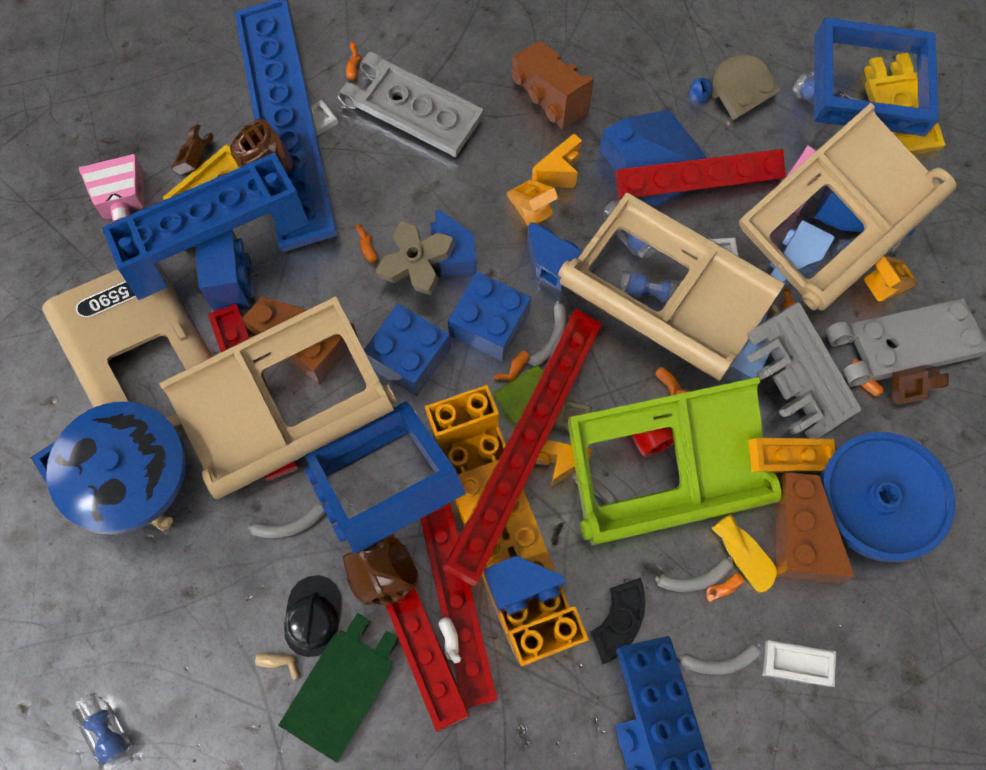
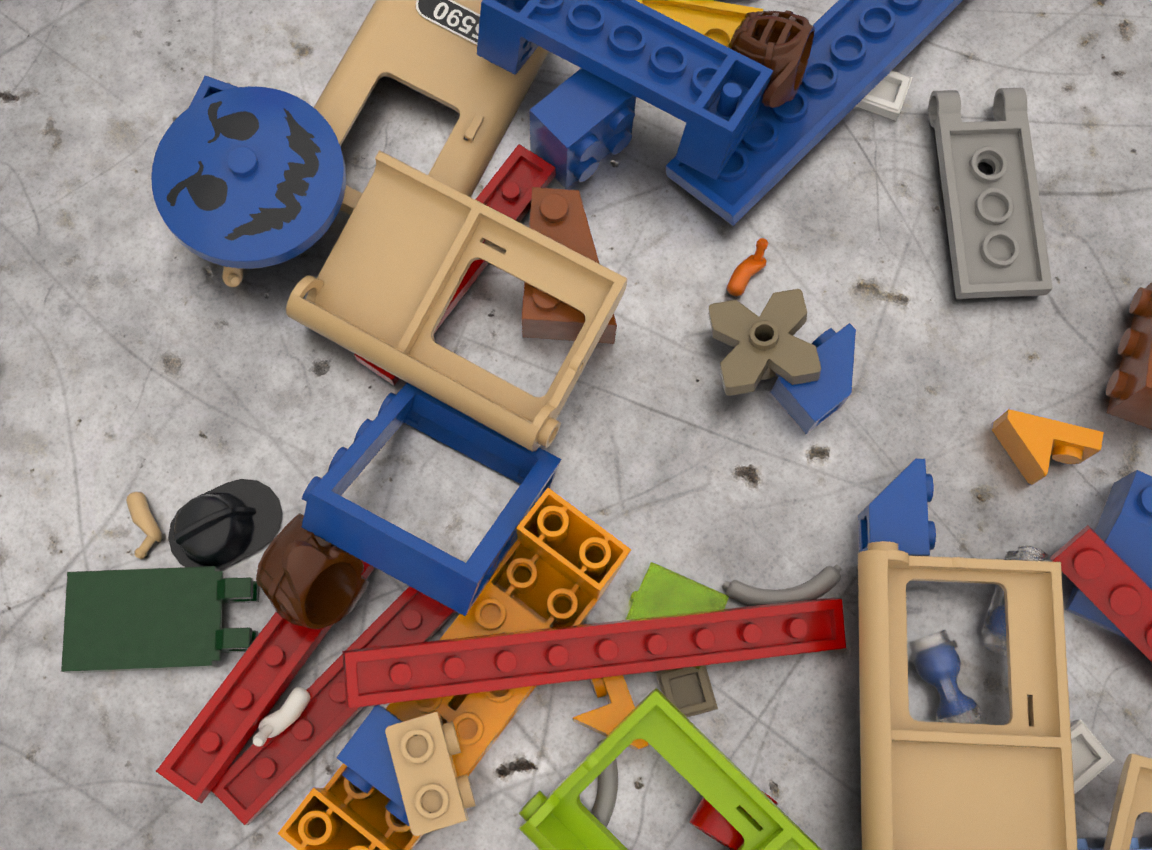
camera: 55 degrees right, 5 degrees up
light grey piece [248,503,327,538] -> none
orange piece [346,42,362,80] -> none
blue brick [364,303,451,396] -> none
blue brick [448,271,531,362] -> none
orange piece [494,350,530,383] -> none
light orange slope [506,179,558,226] -> none
orange piece [655,367,690,395] -> none
none -> tan bracket [385,712,476,836]

